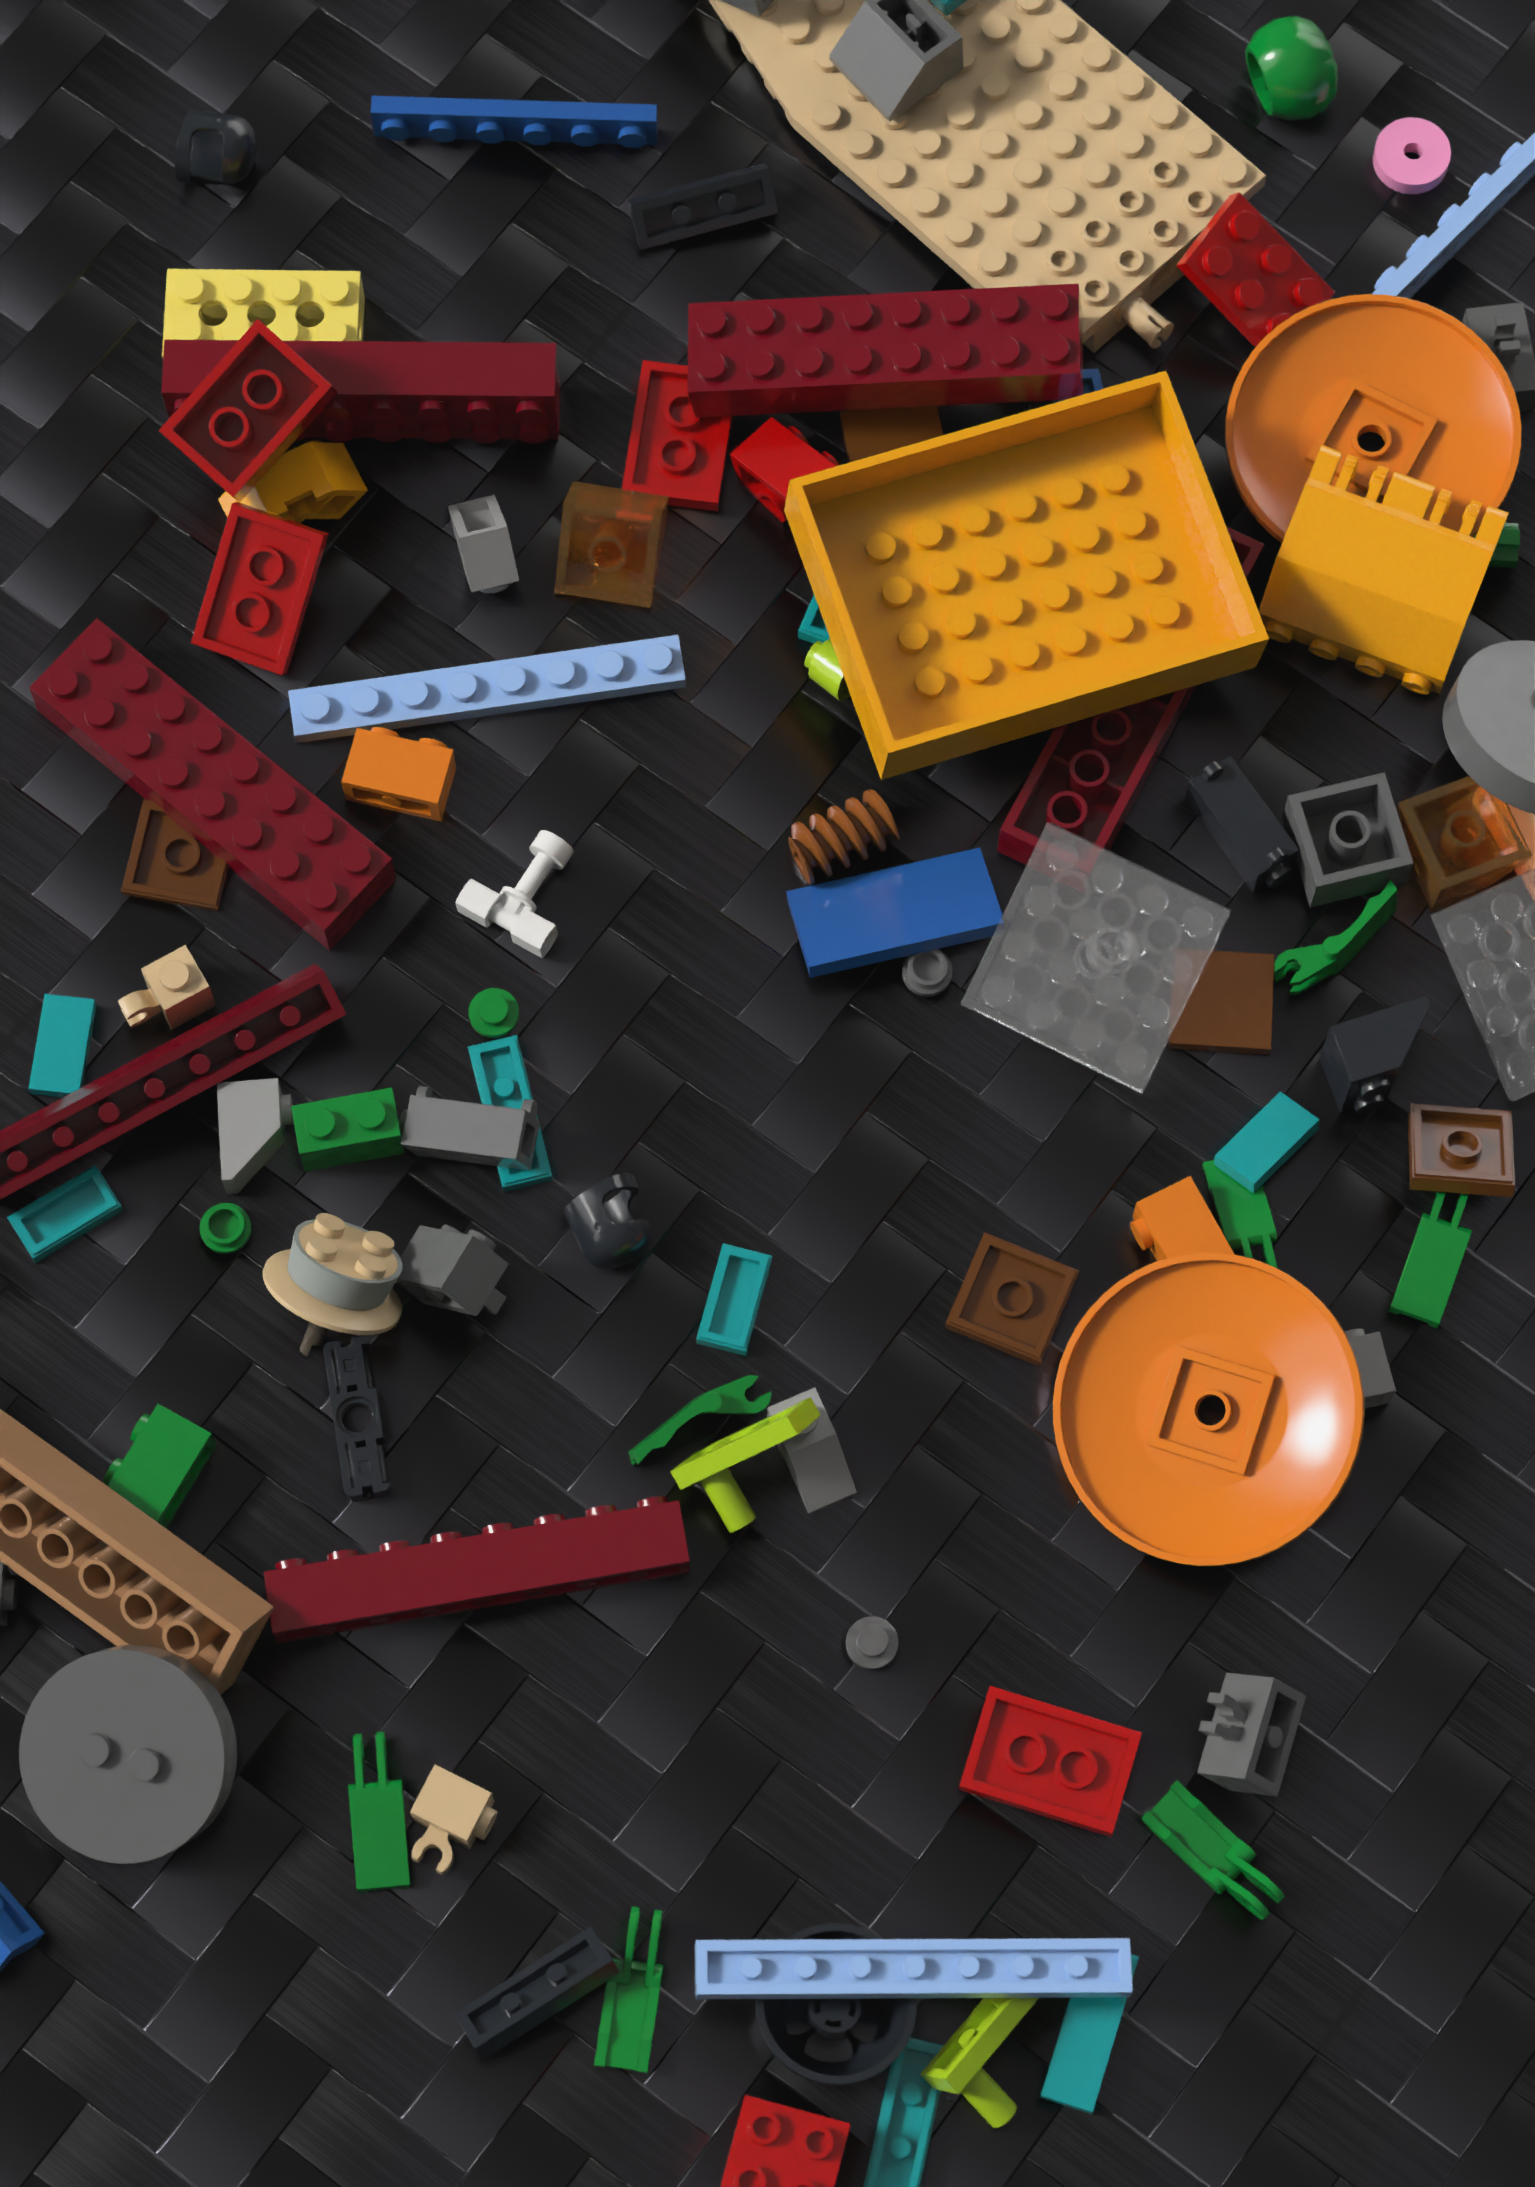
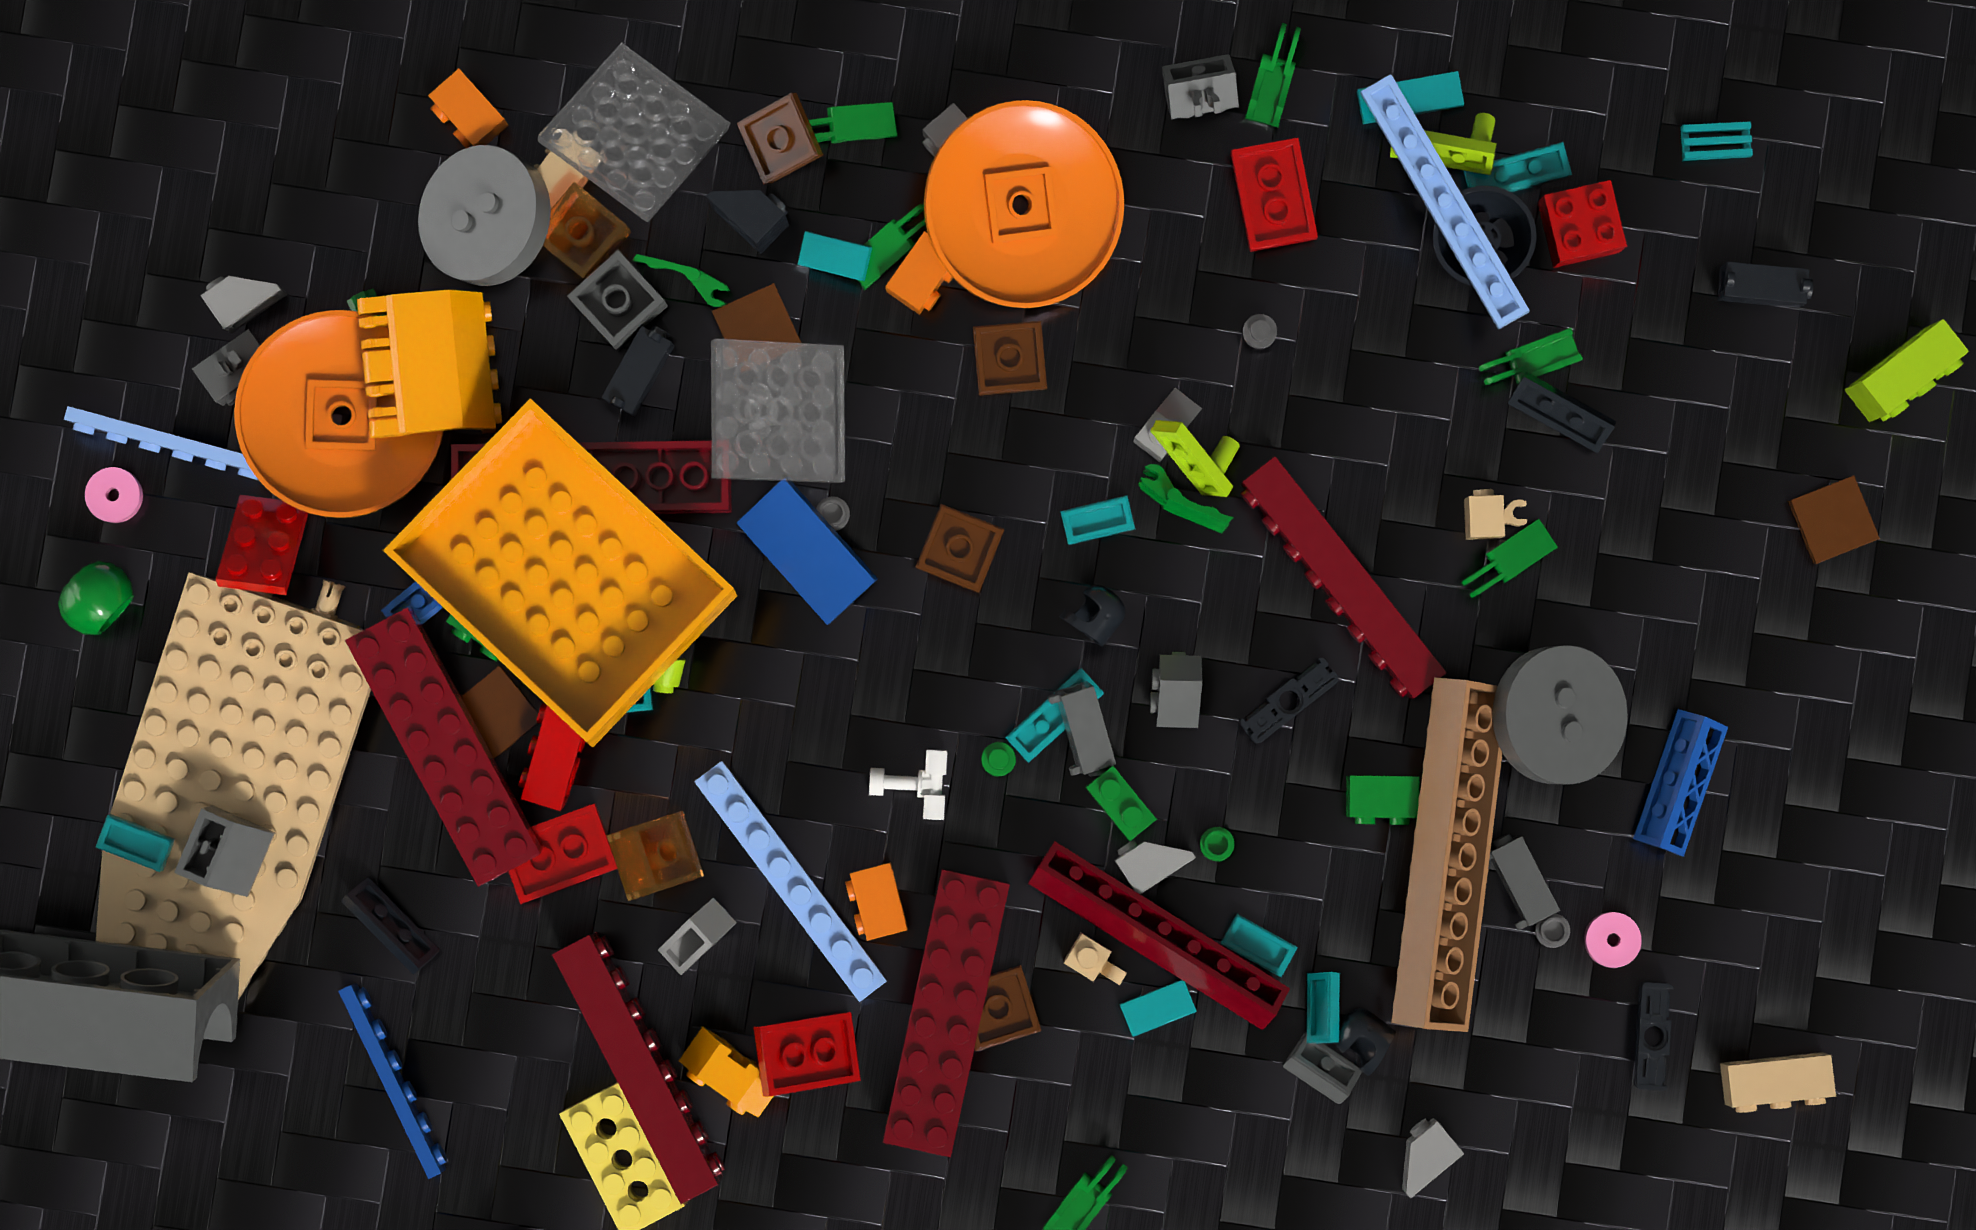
camera: 120 degrees left, 15 degrees up
red brick [159,319,338,502] -> none
tan piece [263,1213,403,1357] -> none
dark orange piece [788,789,900,885] -> none
none -> reddish brown tile [916,504,1004,593]

